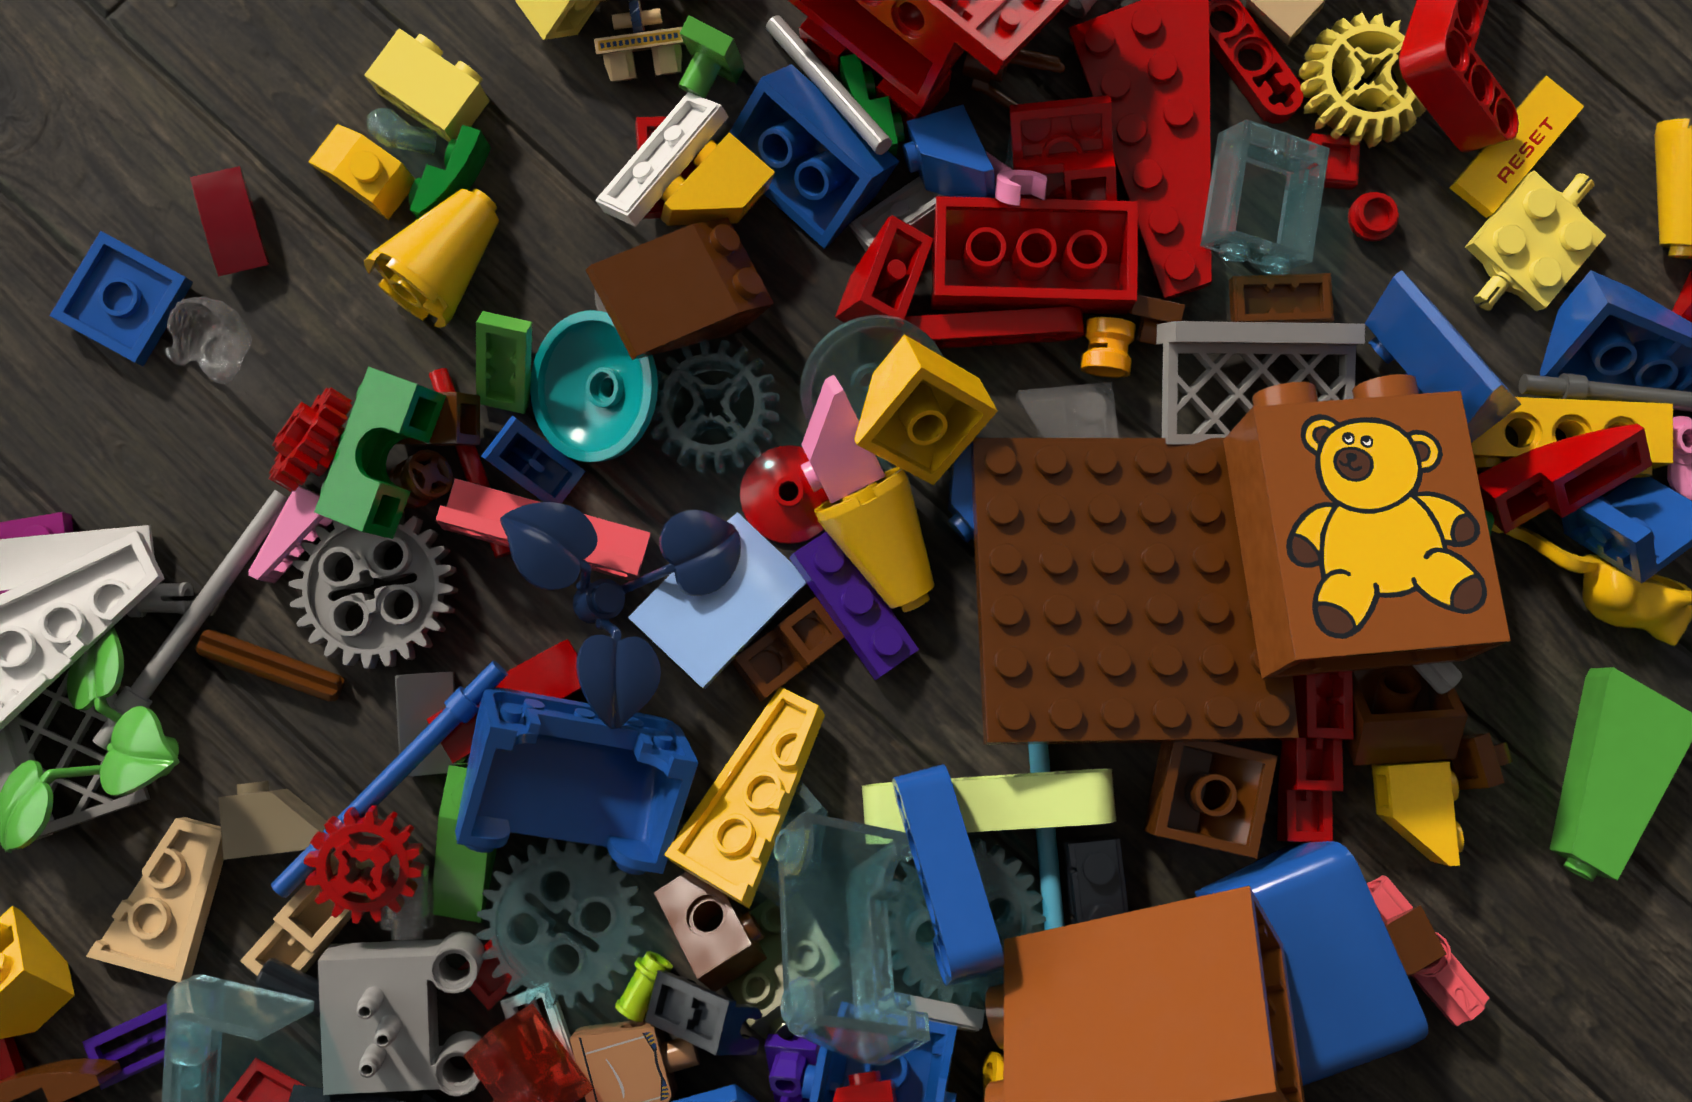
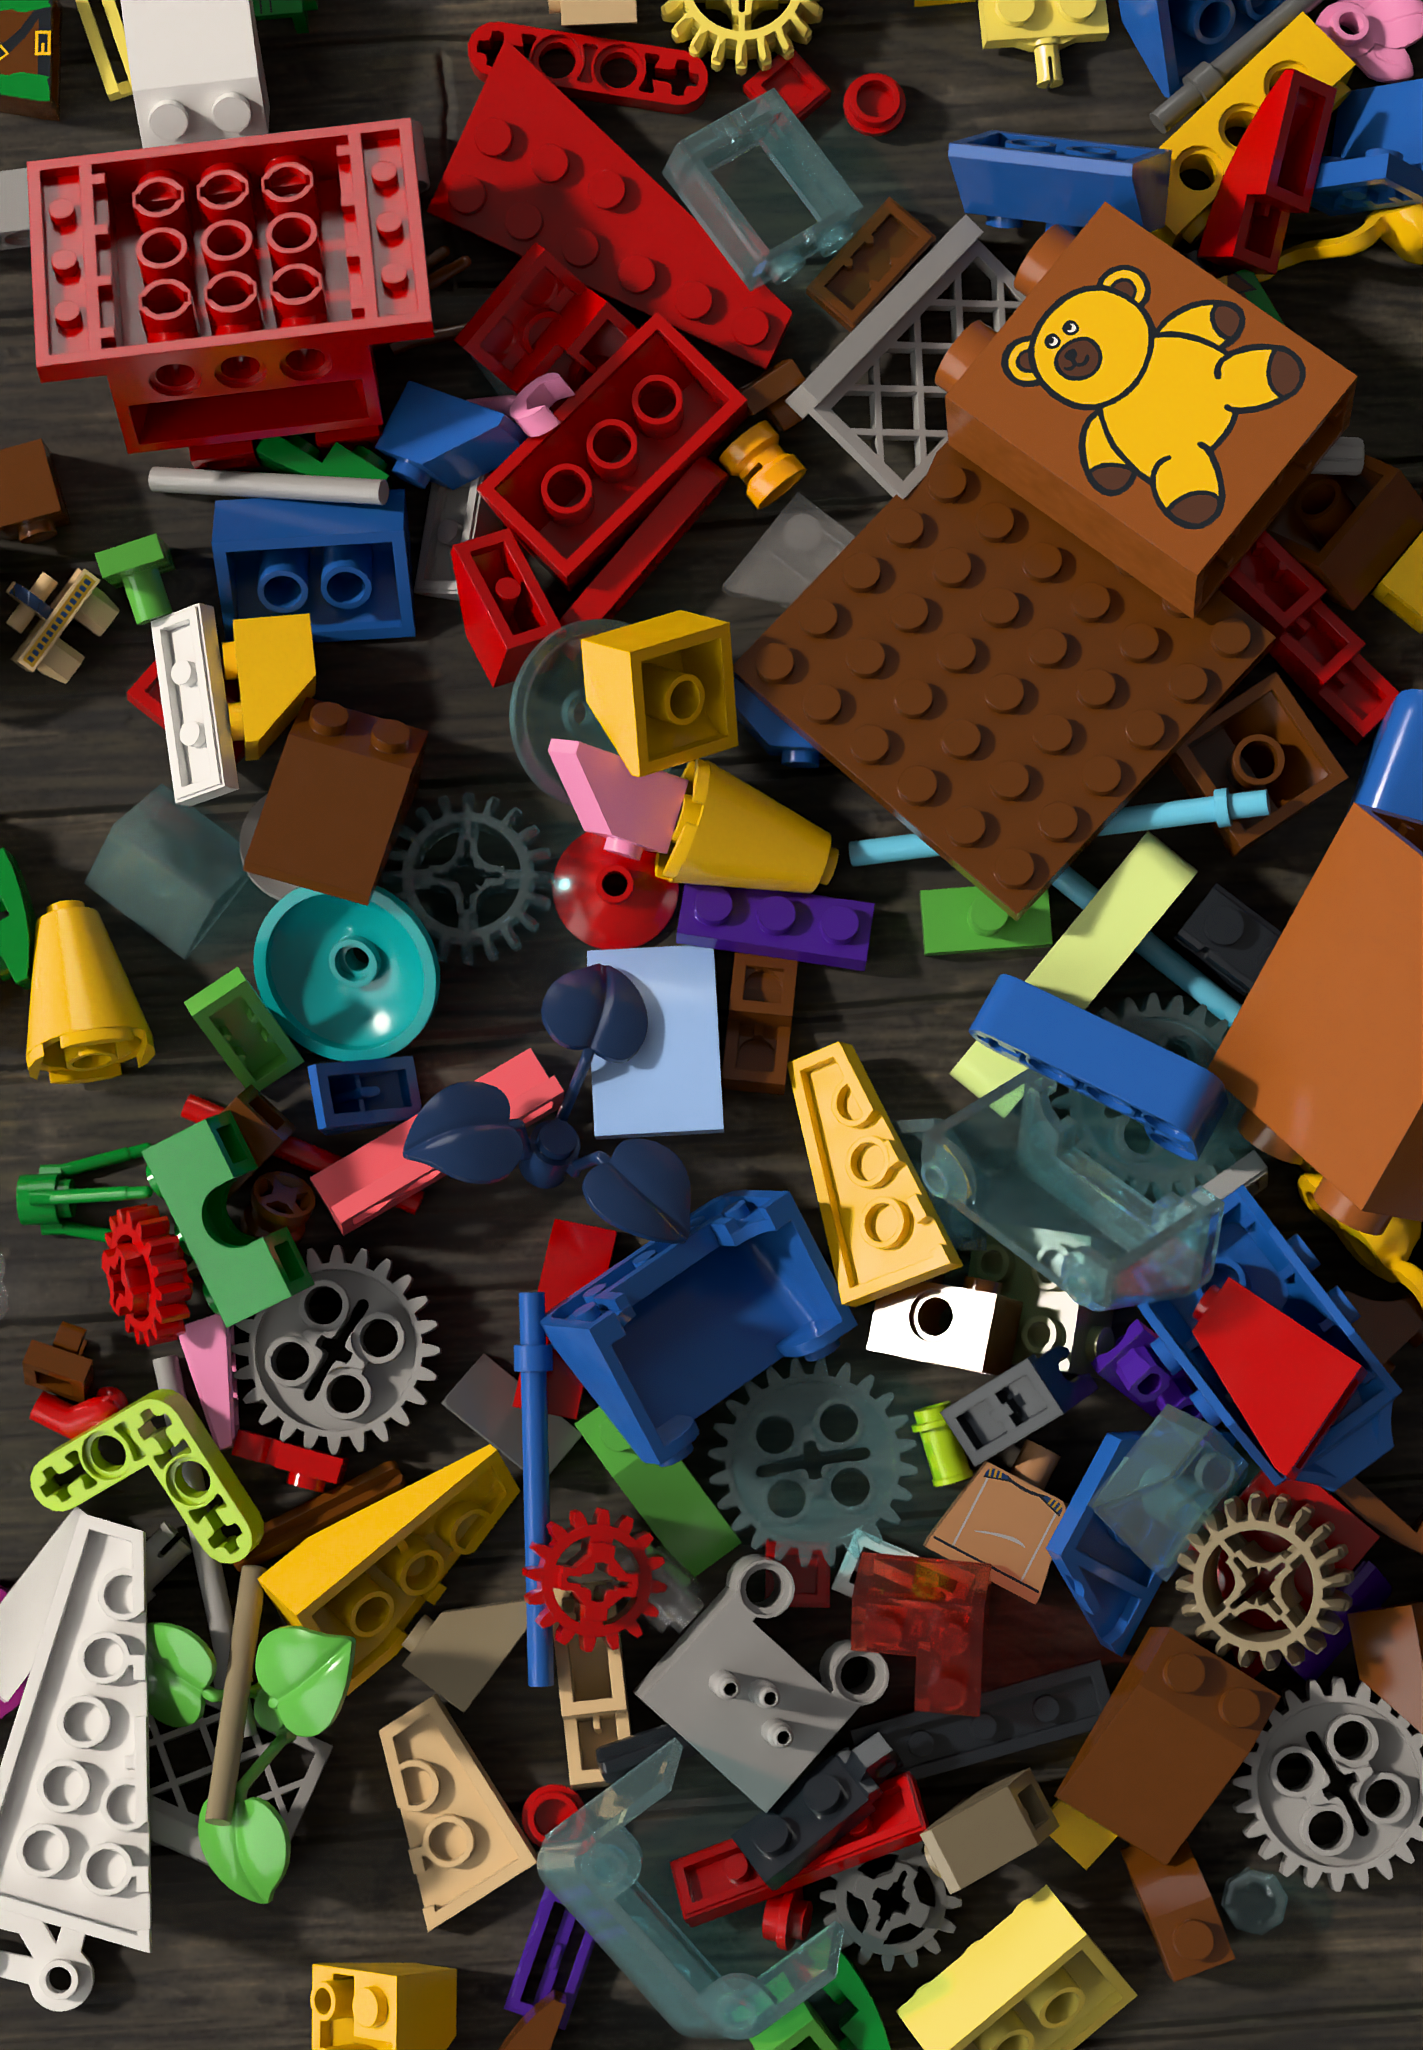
camera: 40 degrees left, 0 degrees up
none -> green plant [16,1142,153,1243]
none -> reddish brown tile [22,1321,94,1403]
none -> red arm [29,1386,128,1439]
none -> lime beam [30,1389,264,1564]
none -> clear light blue slope [84,784,250,961]
none -> dark tan bar [205,1565,267,1826]
none -> red plate [231,1429,349,1493]
none -> yellow wedge [257,1444,520,1696]
none -> red plate [522,1784,587,1850]
none -> medium azure bar [849,788,1270,867]
none -> bright green tile [920,886,1053,956]

